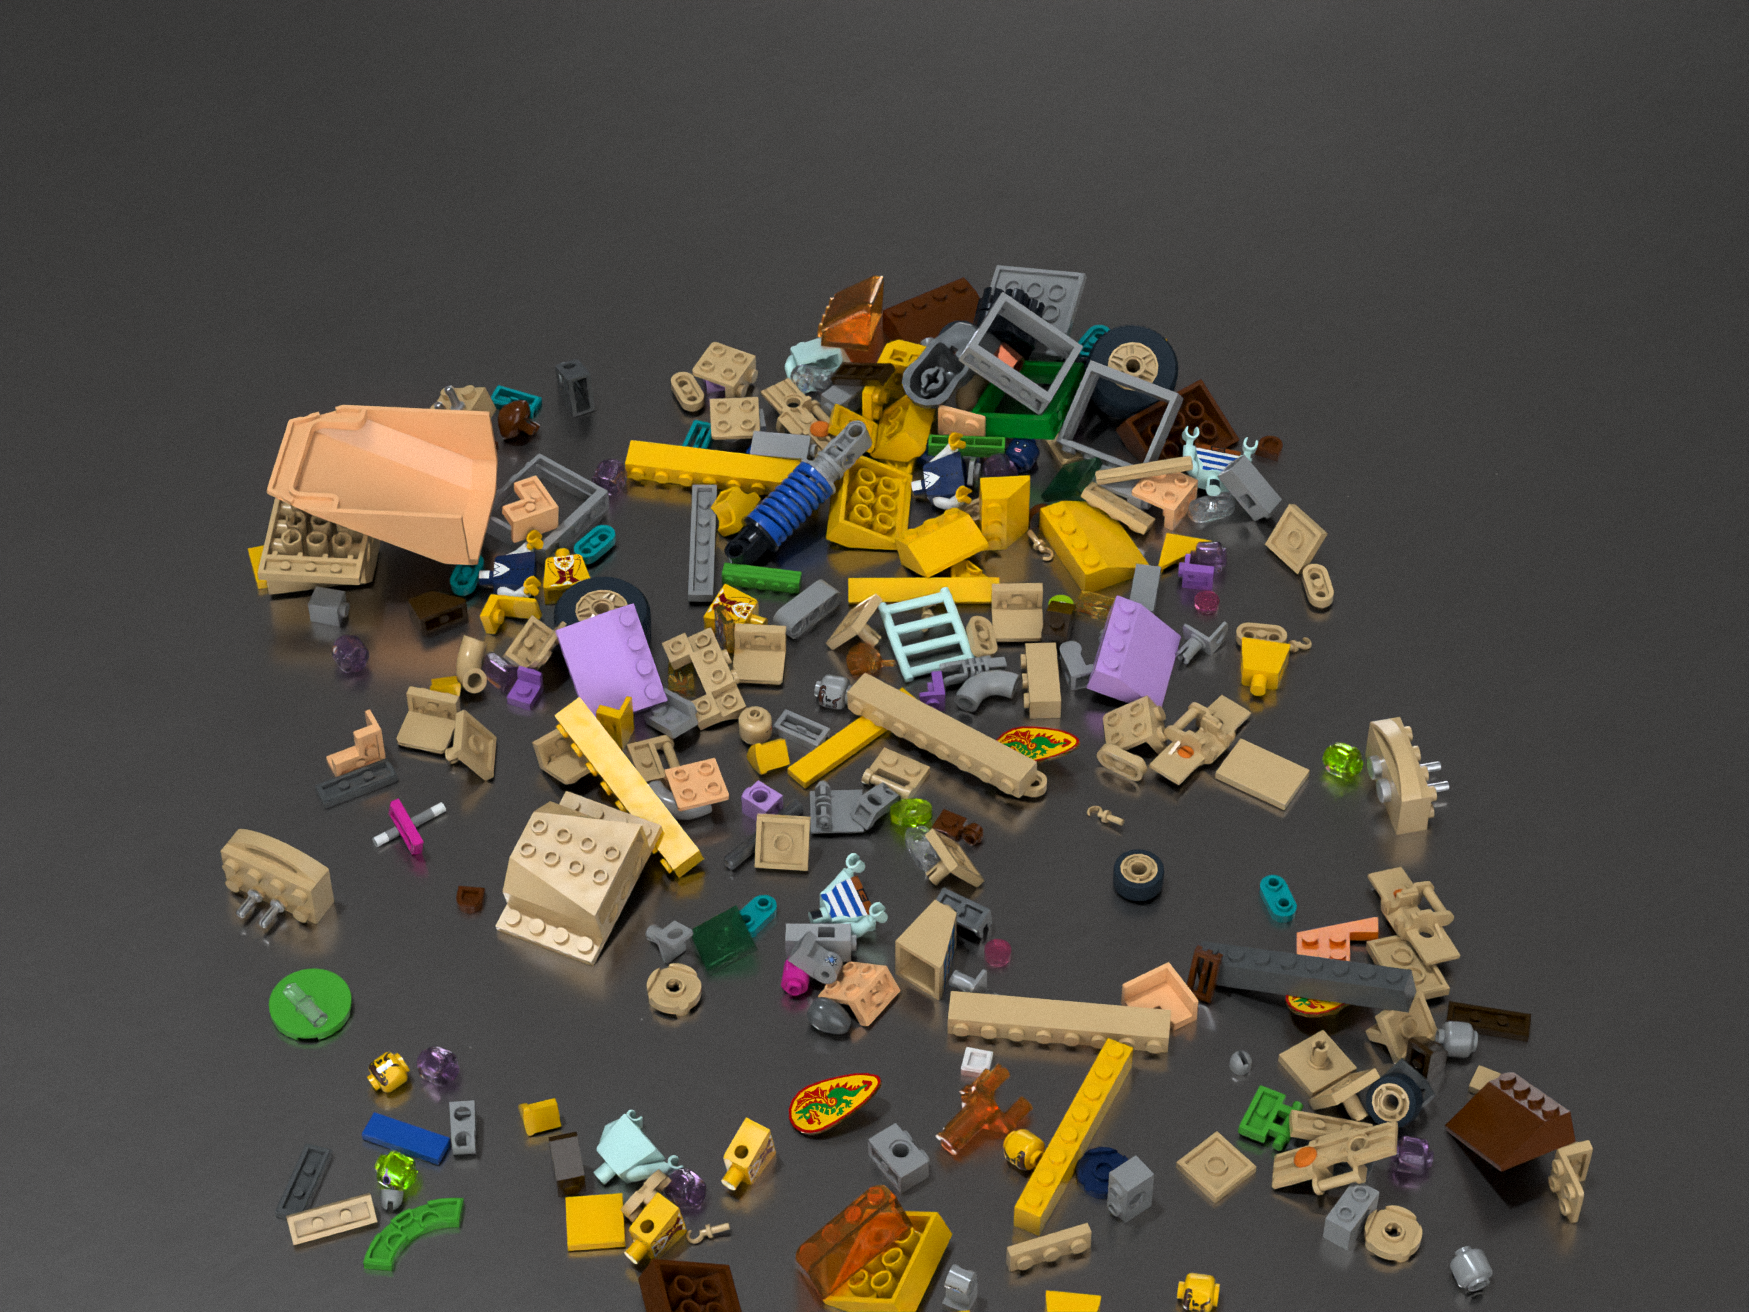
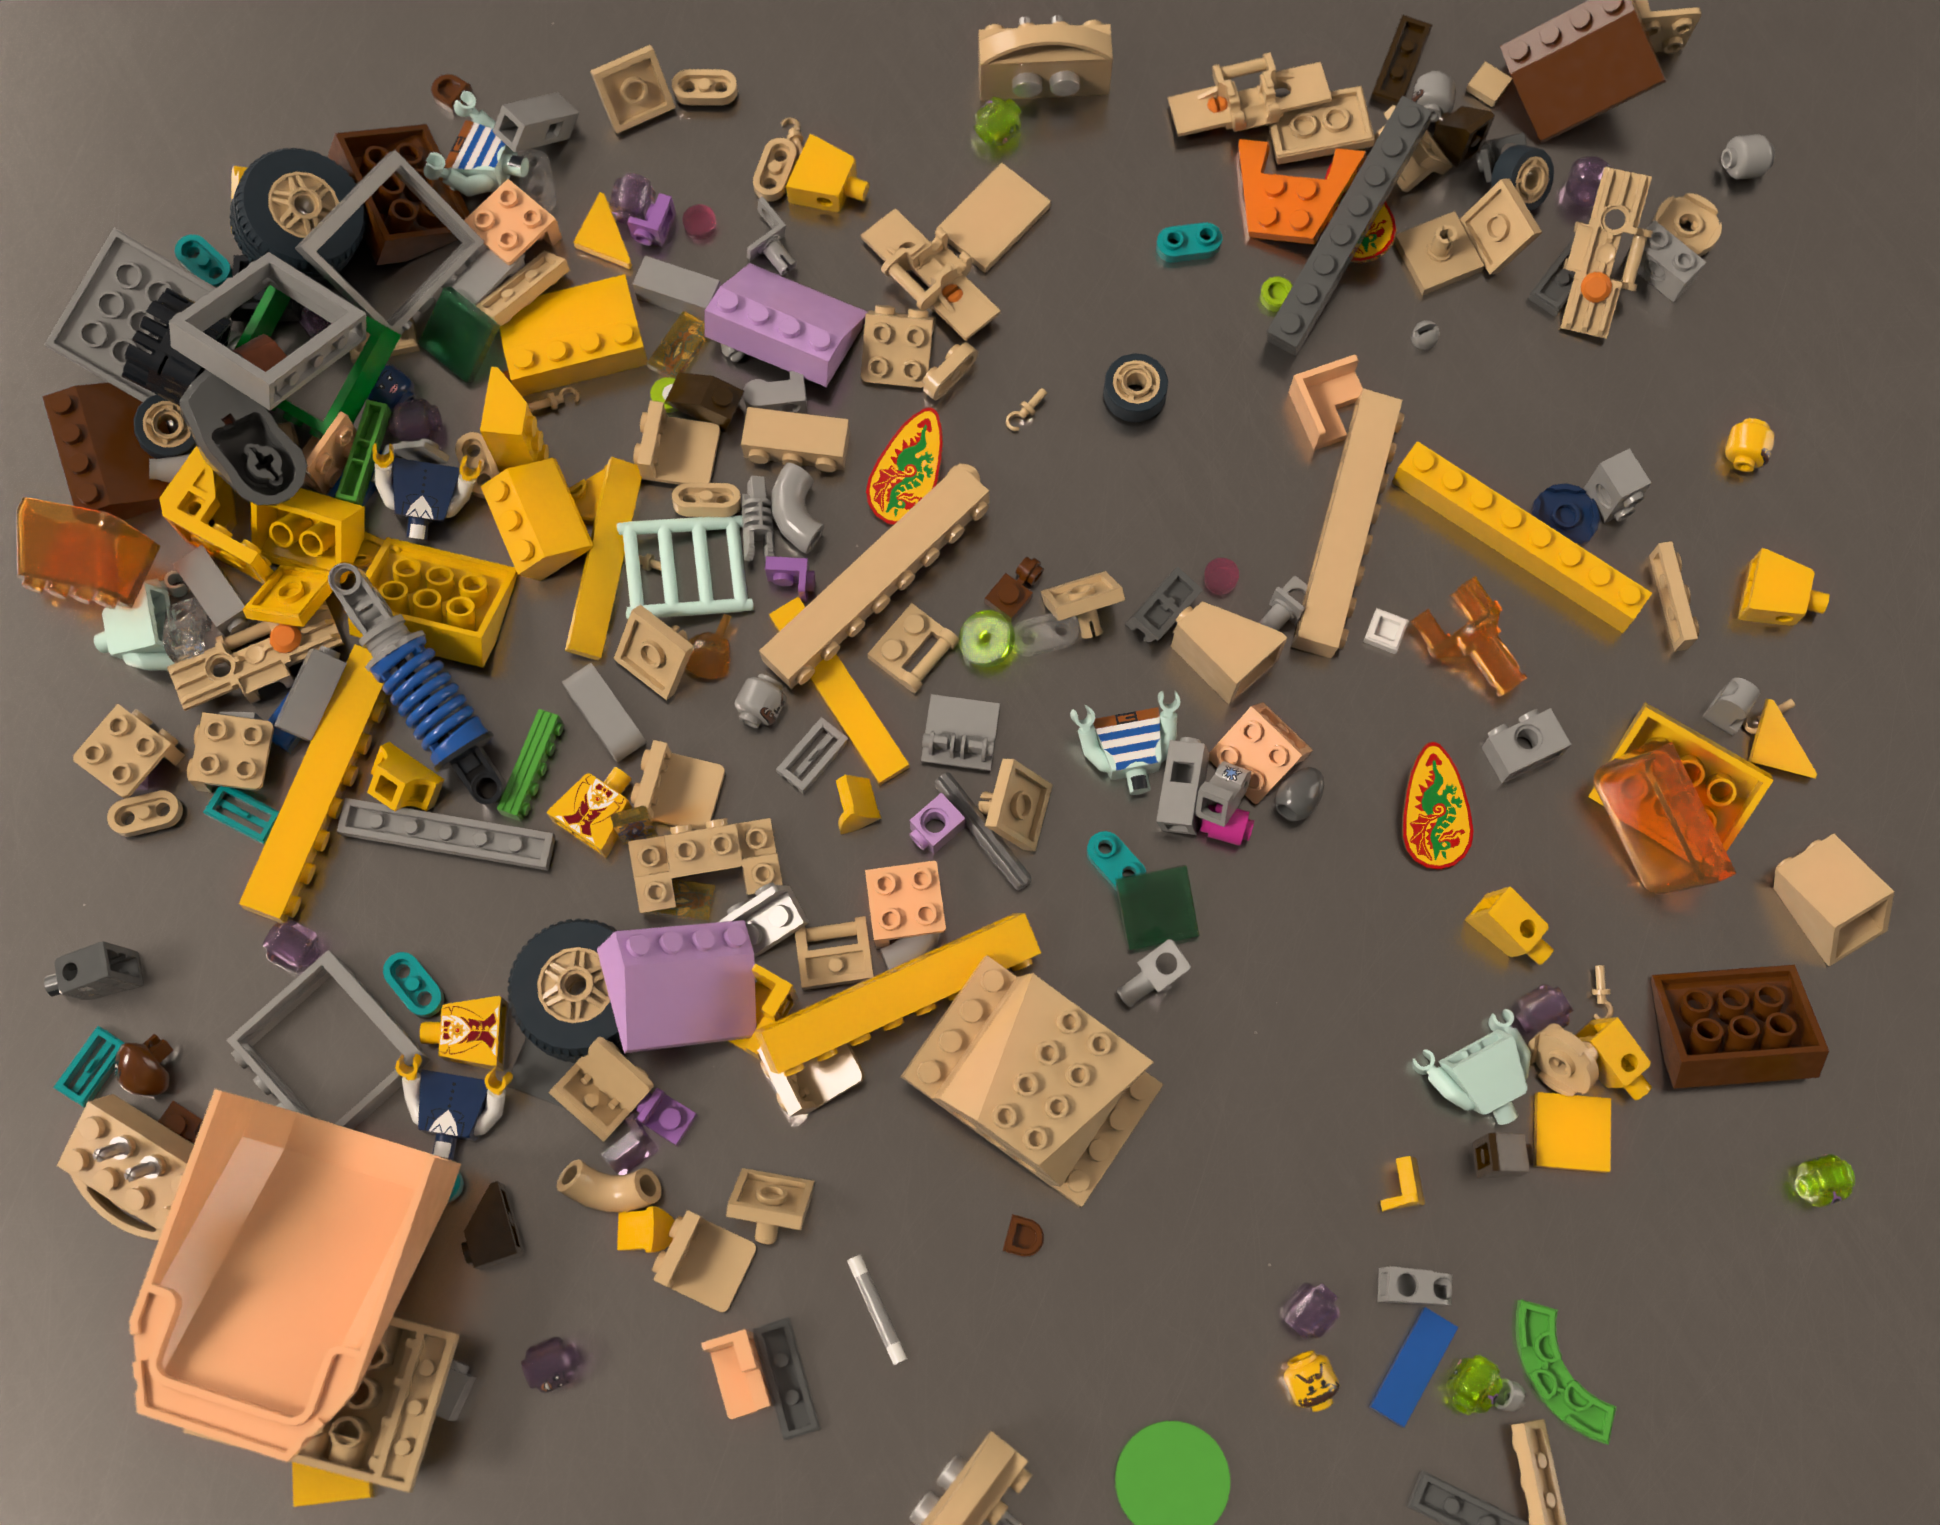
camera: 80 degrees left, 25 degrees up
clear axle [283,983,328,1028] -> none
dark pink tile [388,798,424,856] -> none
yellow bracket [480,594,542,634] -> none
light nougat panel [502,475,559,543] -> none
tan plate [647,963,702,1016] -> none
tan head [738,706,772,745] -> none
dark brown tile [830,362,896,387] -> none
light grey leg [850,782,900,830] -> none
yellow head [1003,1129,1045,1171] -> none
tan axle [1095,456,1193,485] -> none
tan tile [1176,1131,1257,1203] -> none
reddish brown tile [1187,945,1223,1003] -> none
bright green plate [1238,1085,1304,1151] -> none
tan tile [1289,1110,1373,1149] -> none

